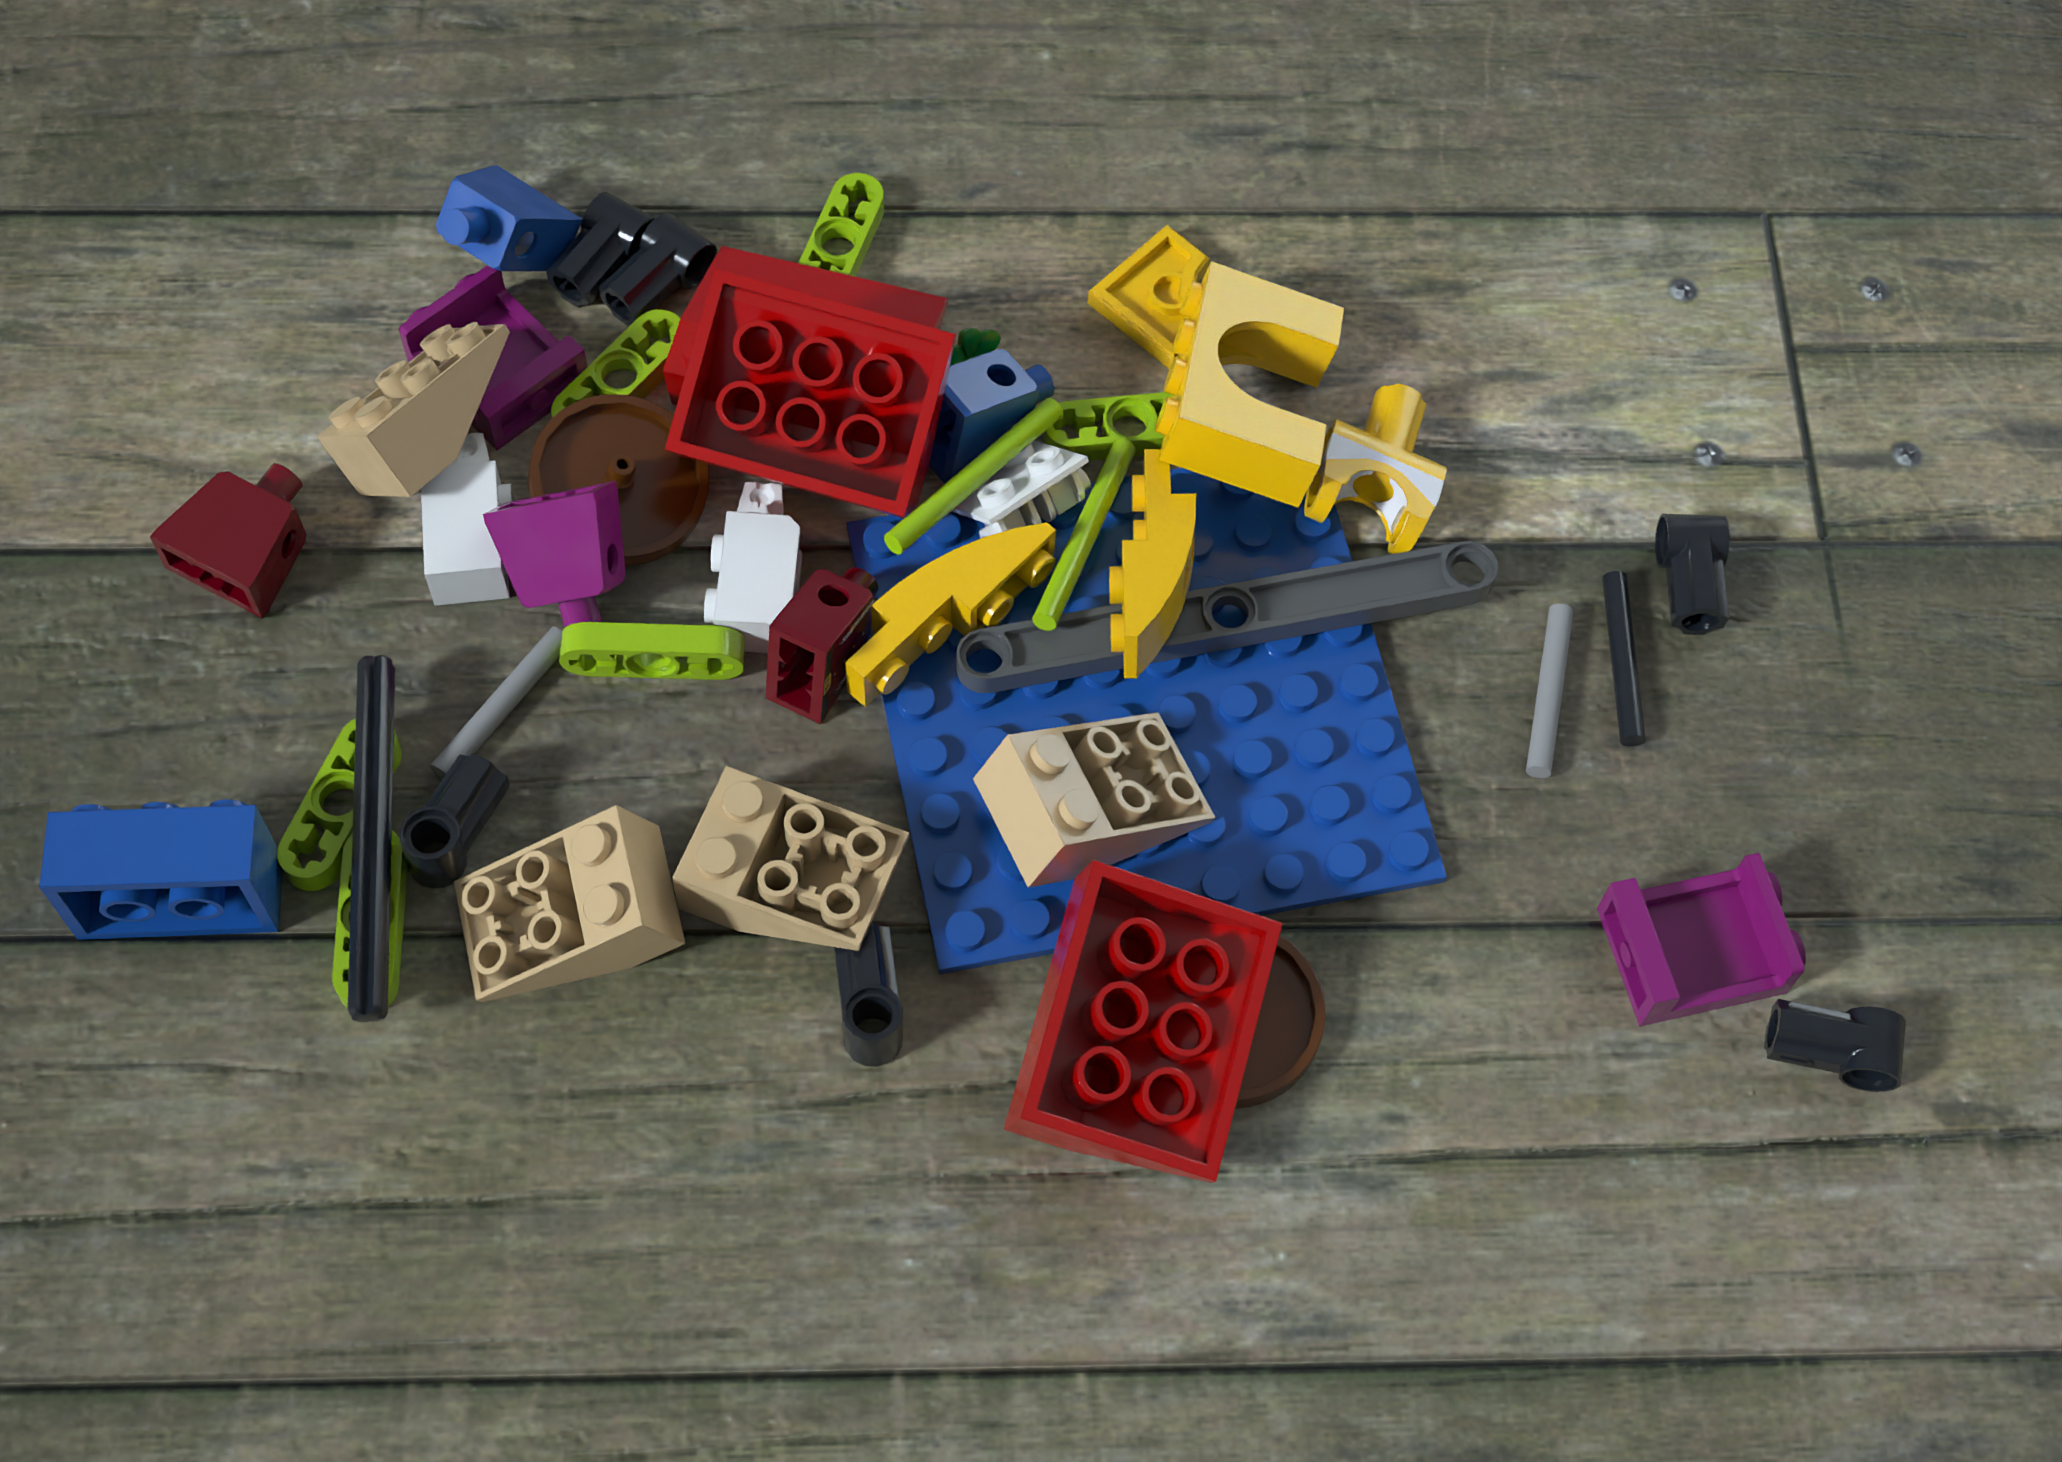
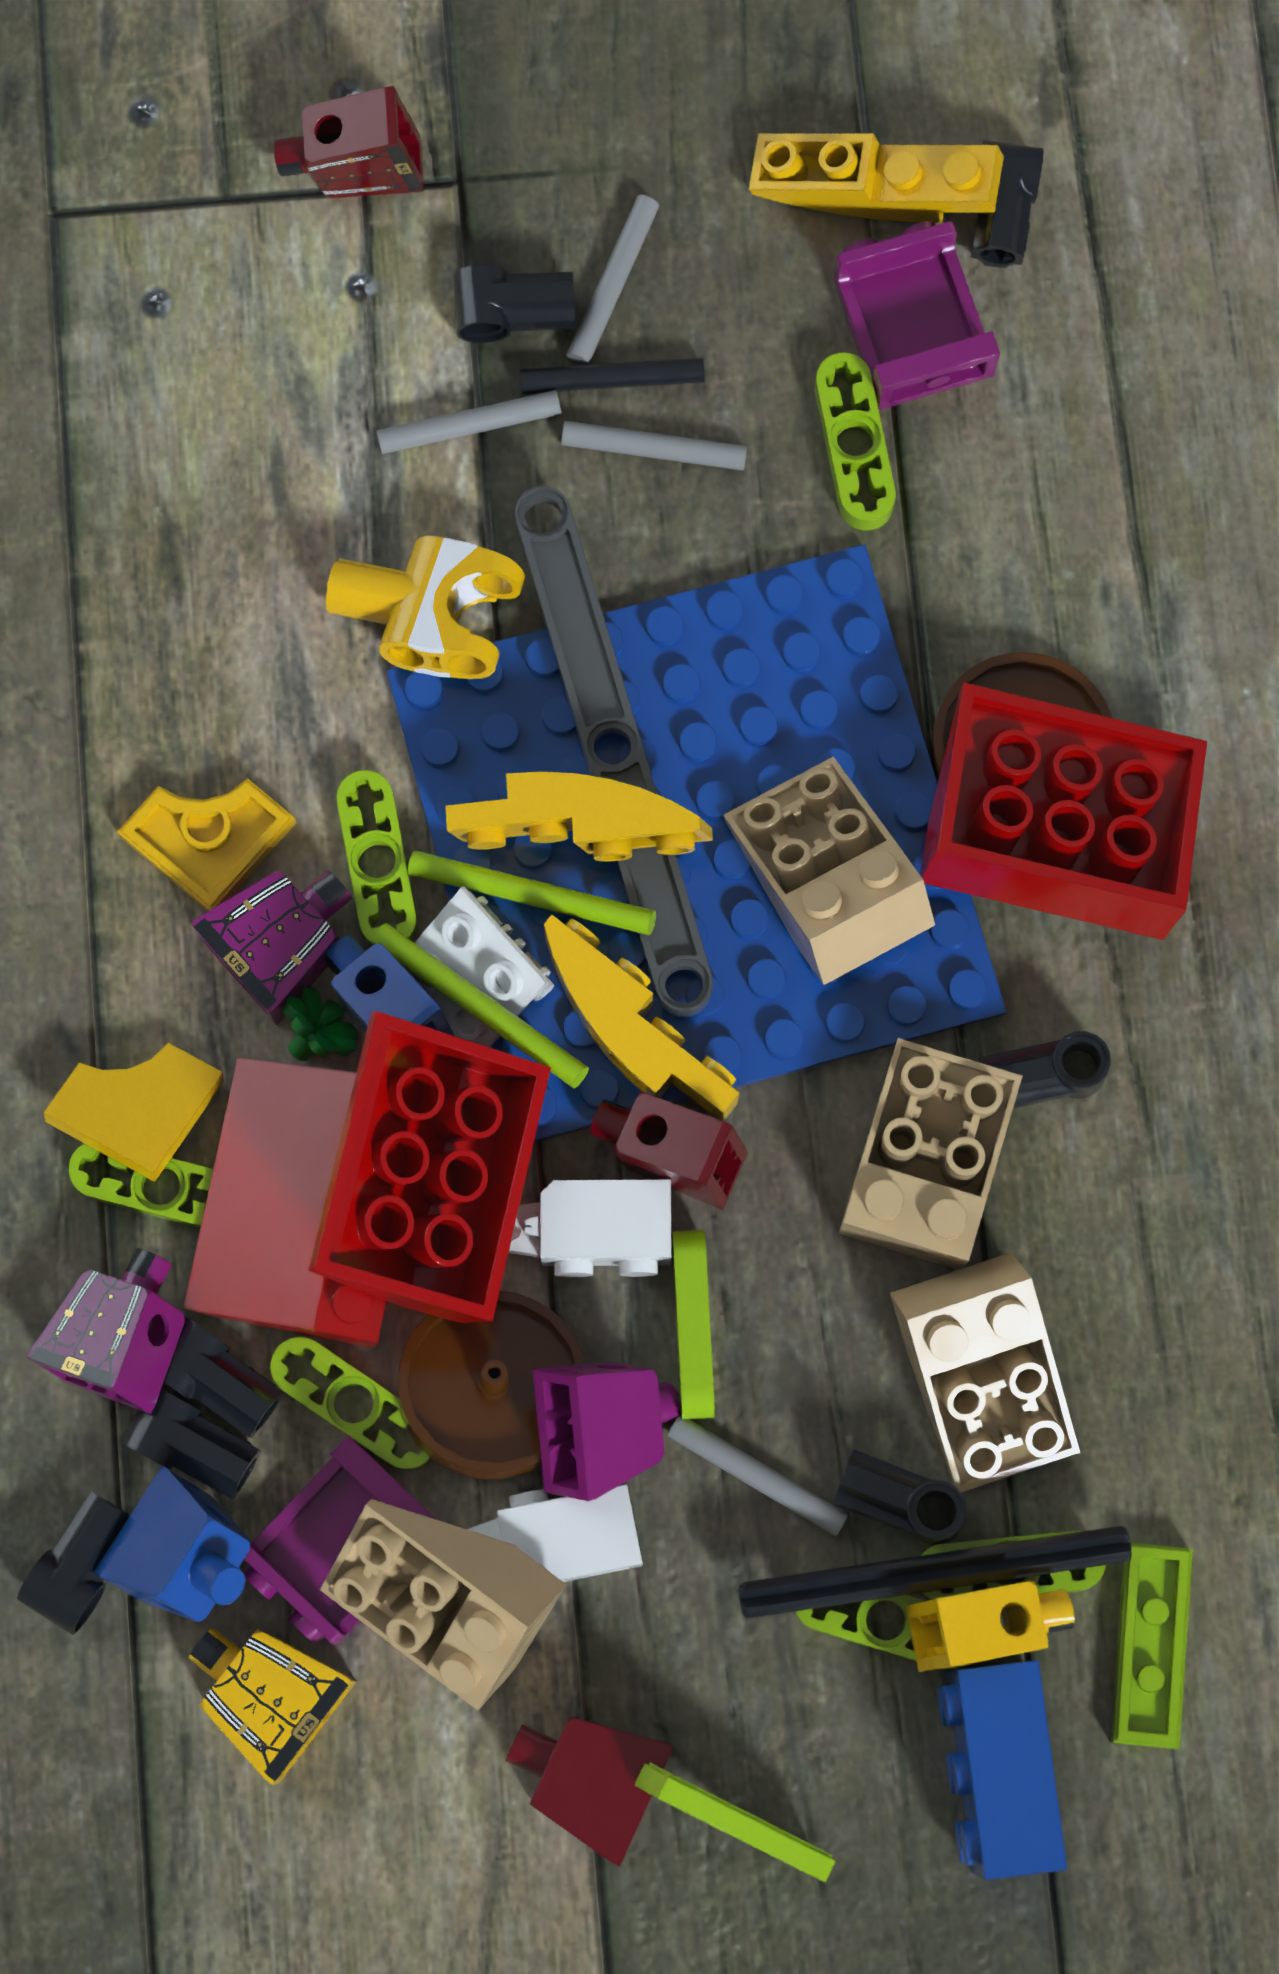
camera: 90 degrees left, 15 degrees up
yellow arch [1155,261,1344,508] -> none
none -> black piece [17,1492,130,1635]
none -> magenta torso [27,1248,185,1414]
none -> yellow tile [44,1043,224,1182]
none -> yellow torso [188,1627,357,1785]
none -> magenta torso [191,870,353,1025]
none -> dark red torso [274,86,424,198]
none -> light grey bar [376,390,561,455]
none -> light grey bar [566,195,659,365]
none -> lime tile [635,1763,836,1883]
none -> yellow slope [749,133,1004,223]
none -> lime beam [815,353,896,531]
none -> yellow torso [905,1580,1075,1672]
none -> lime tile [1110,1543,1193,1750]

